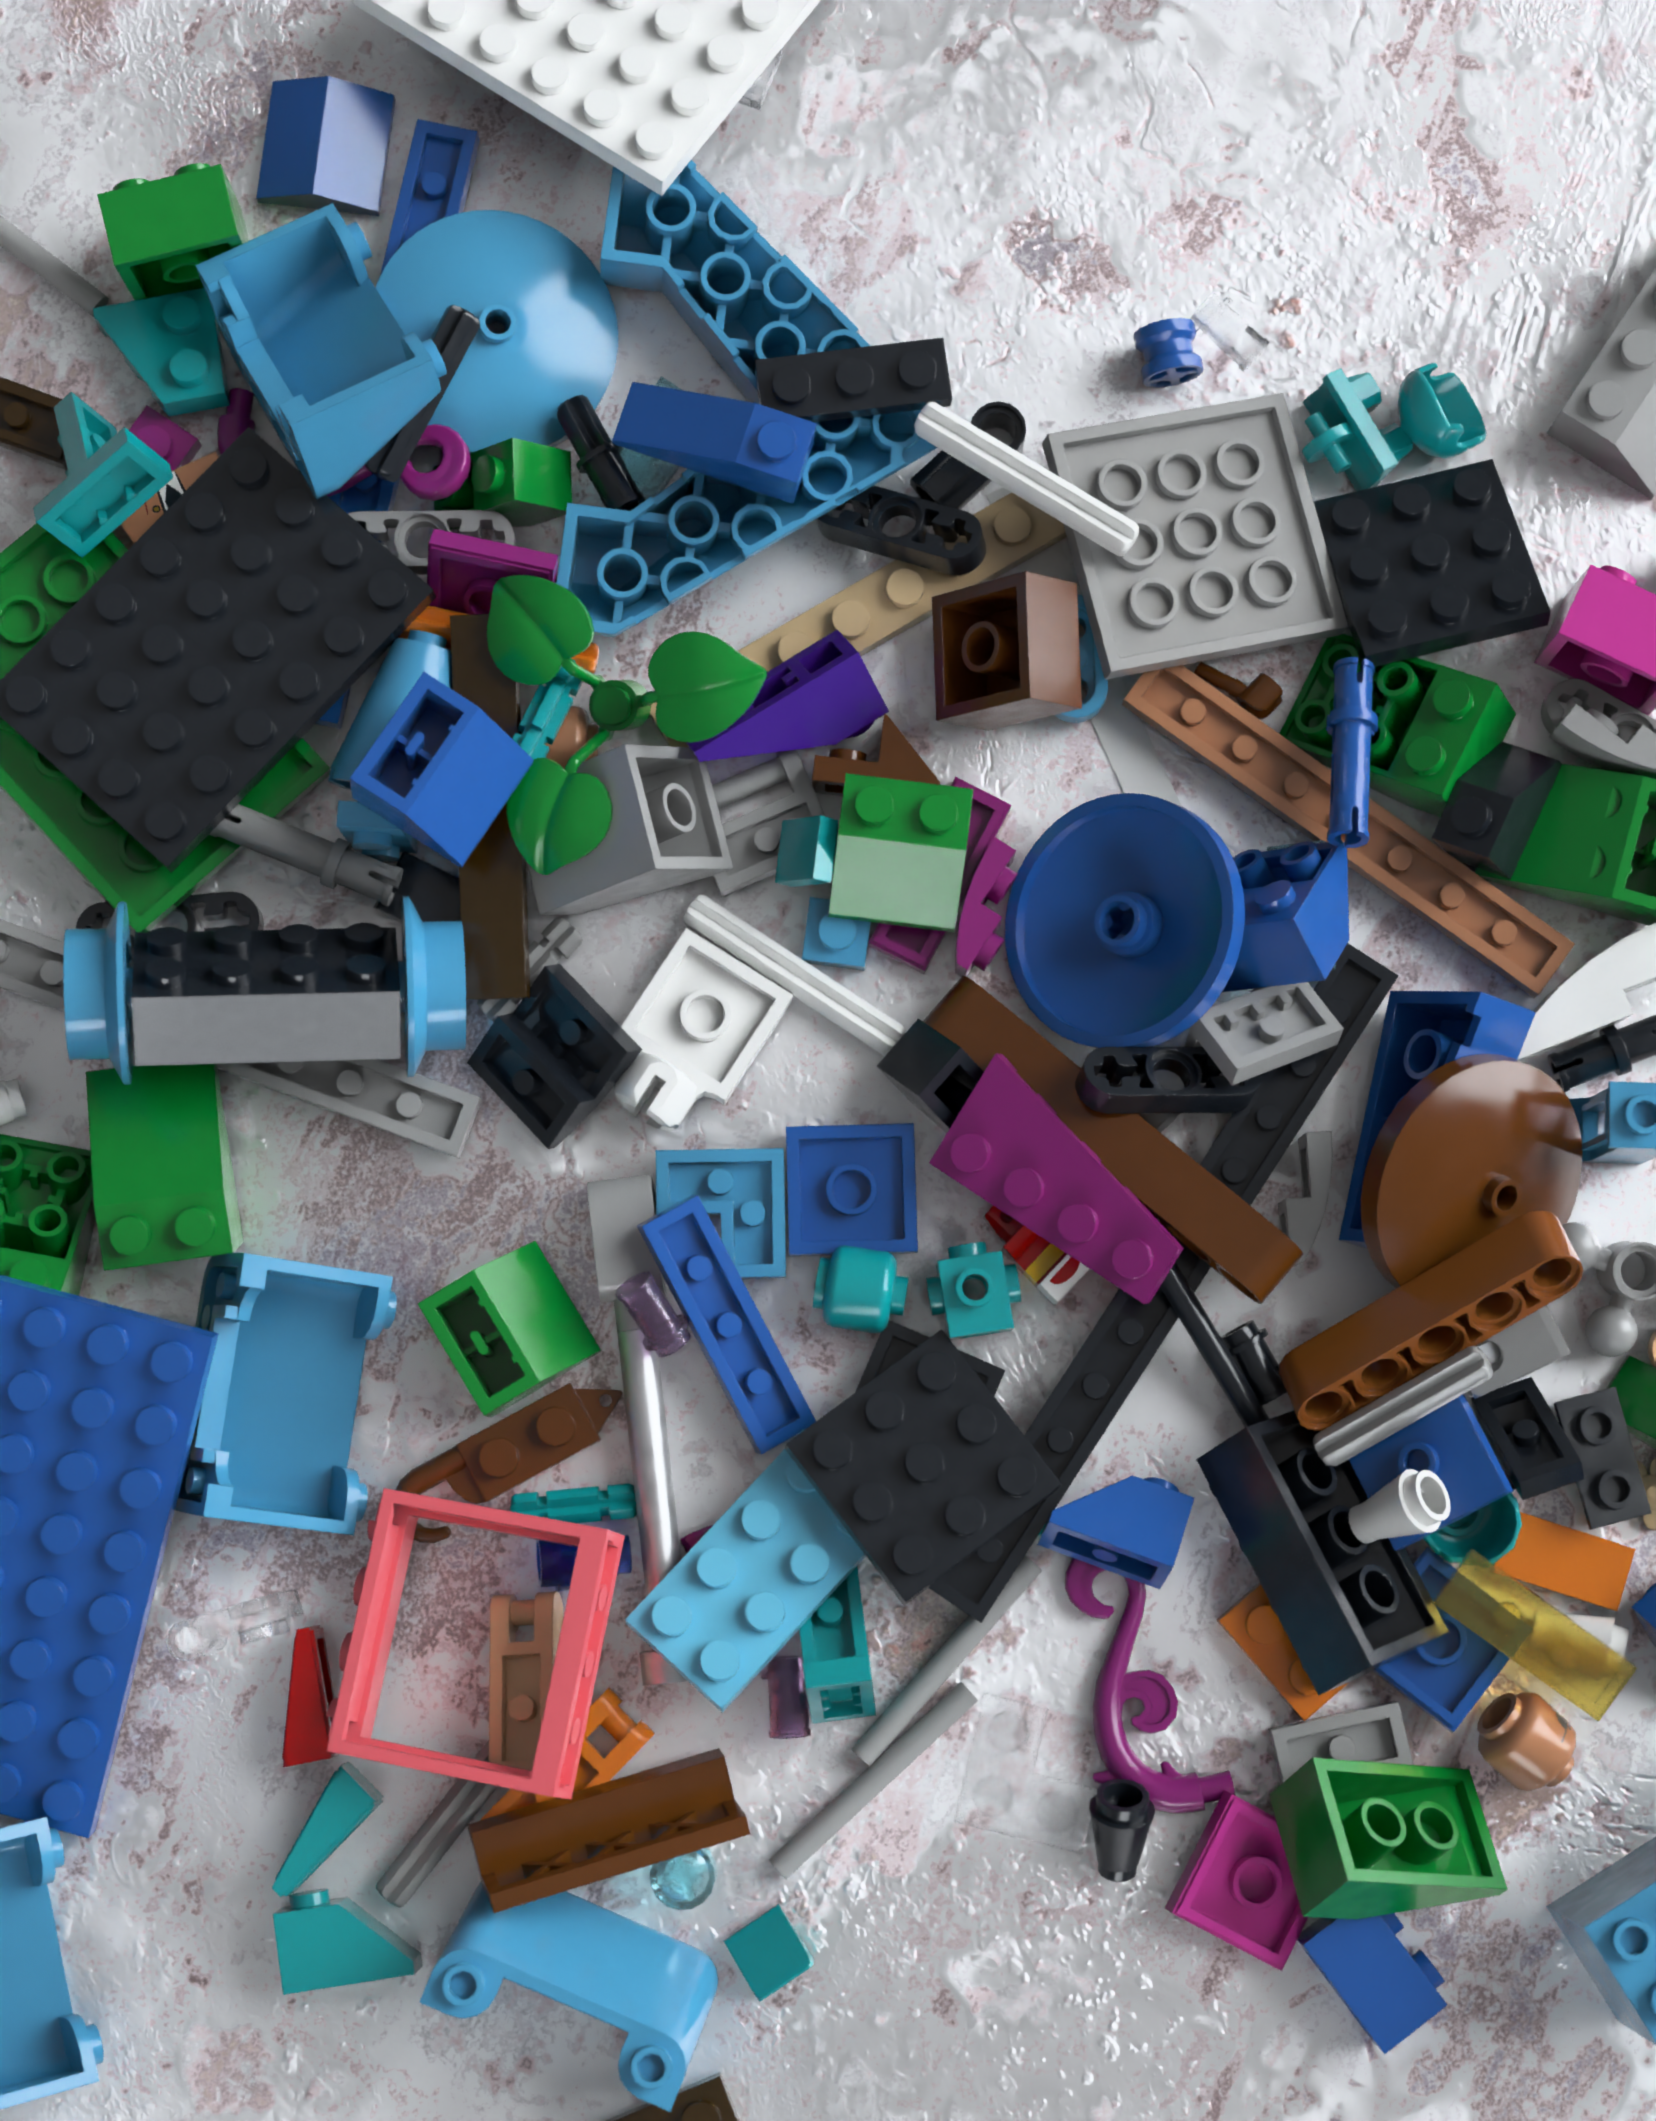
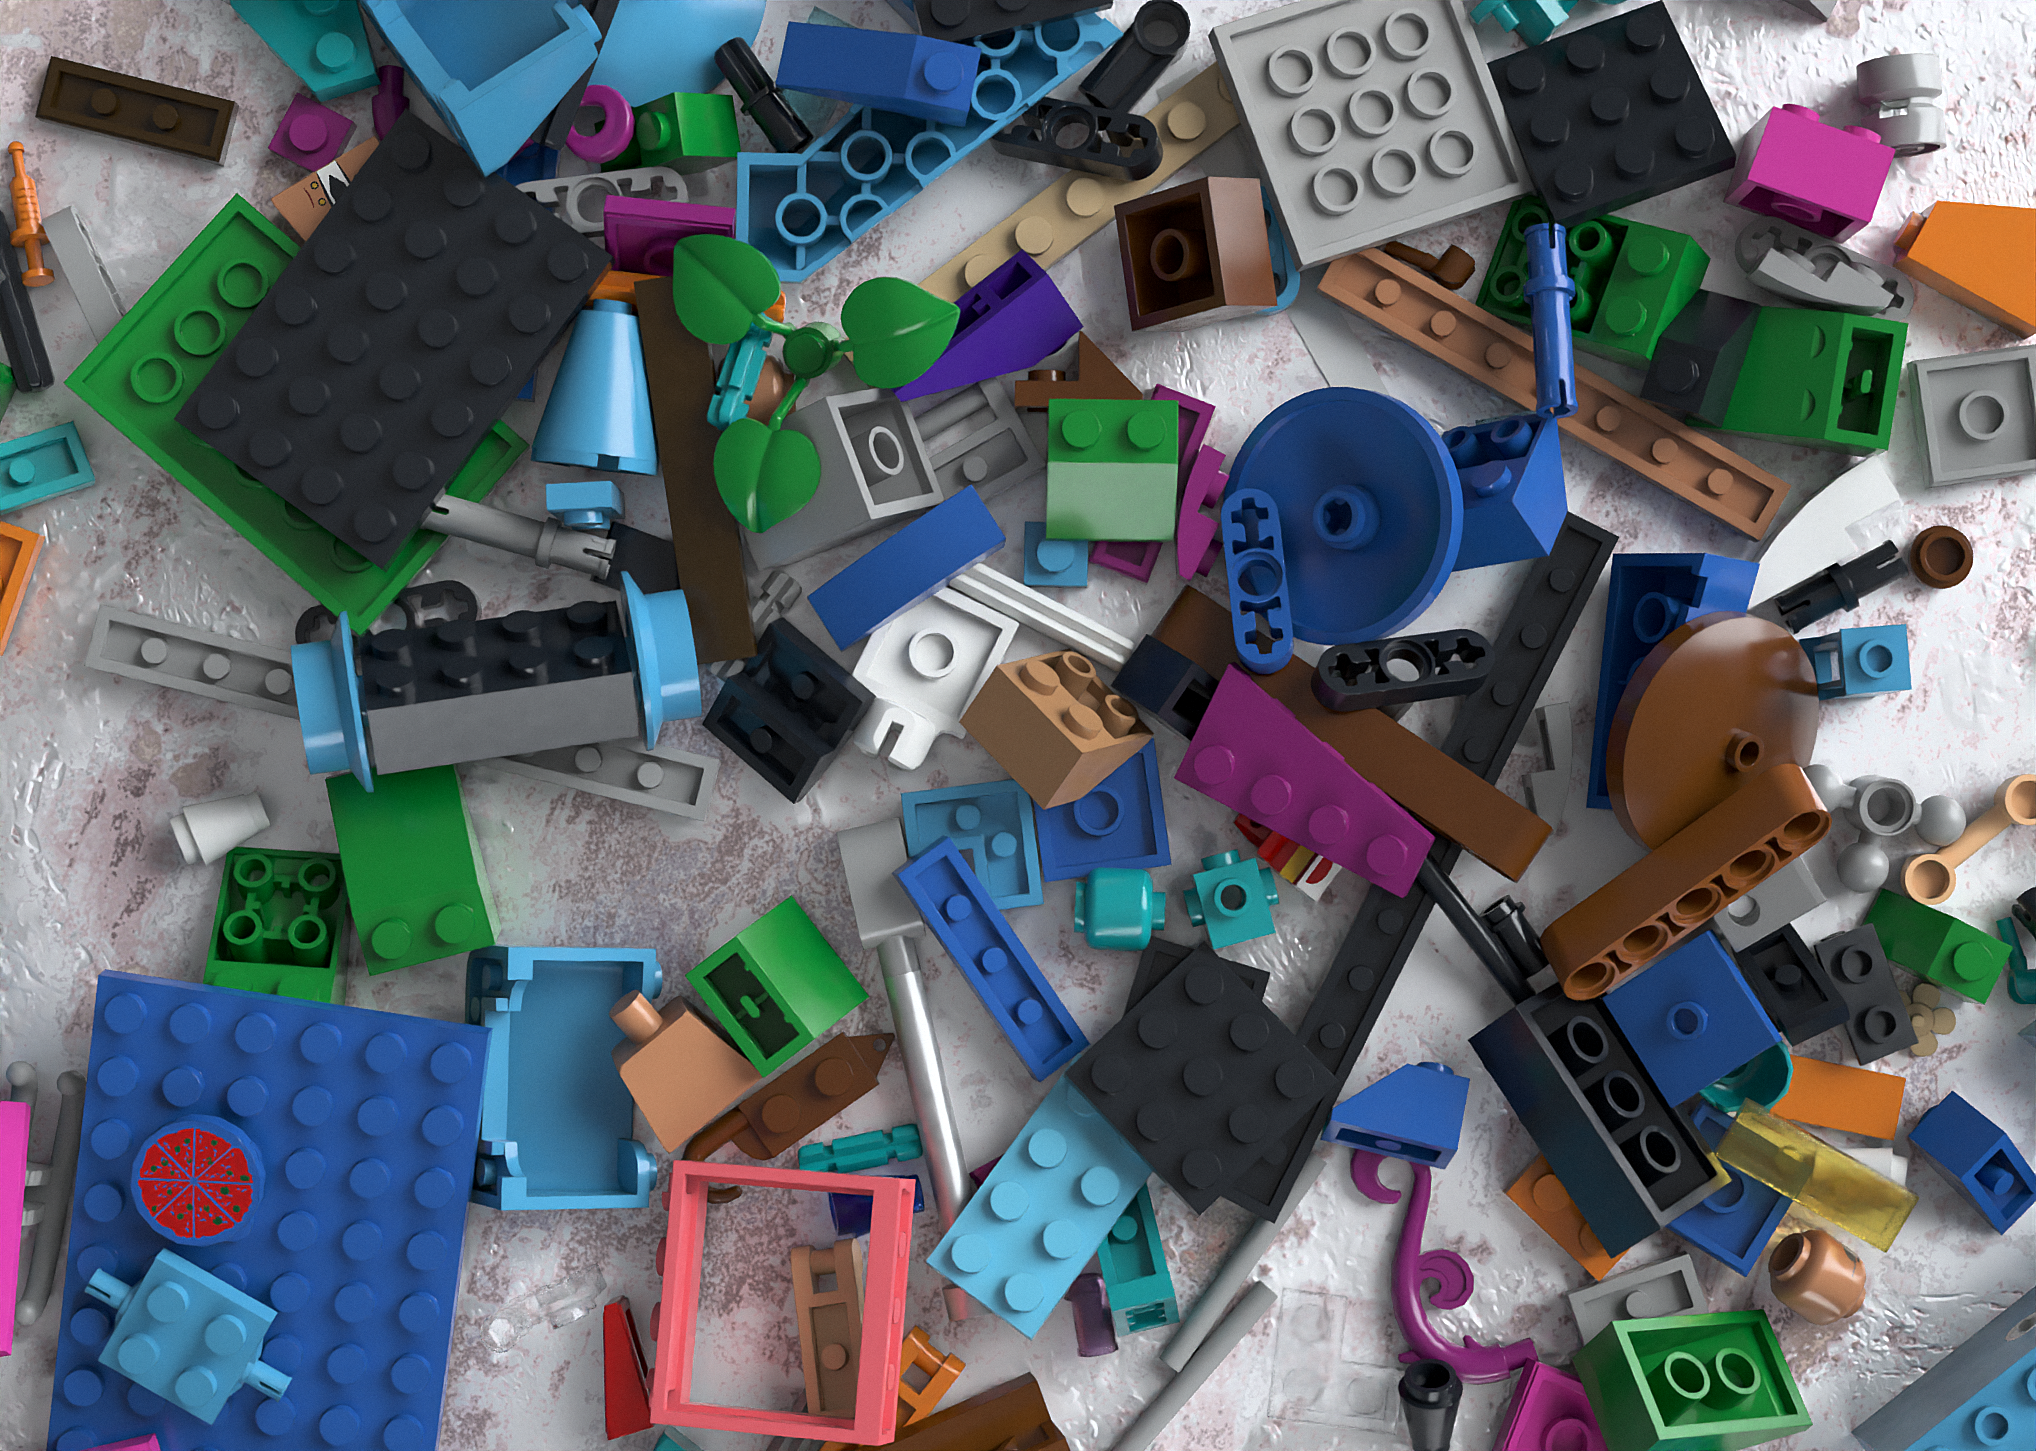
camera: 10 degrees left, 5 degrees up
teal bracket [33,391,173,558] -> none
blue slope [350,672,534,868] -> none
clear purple pin [615,1271,691,1358] -> none
teal tile [775,815,839,887] -> none
white axle [914,402,1139,556] -> none
light grey bracket [1184,982,1344,1085] -> none
light grey axle [1313,1346,1493,1466] -> none
white cone [1349,1469,1450,1544] -> none
none -> nougat torso [609,990,763,1154]
none -> blue slope [807,484,1006,652]
none -> medium nougat slope [959,648,1154,810]
none -> blue beam [1221,488,1294,674]

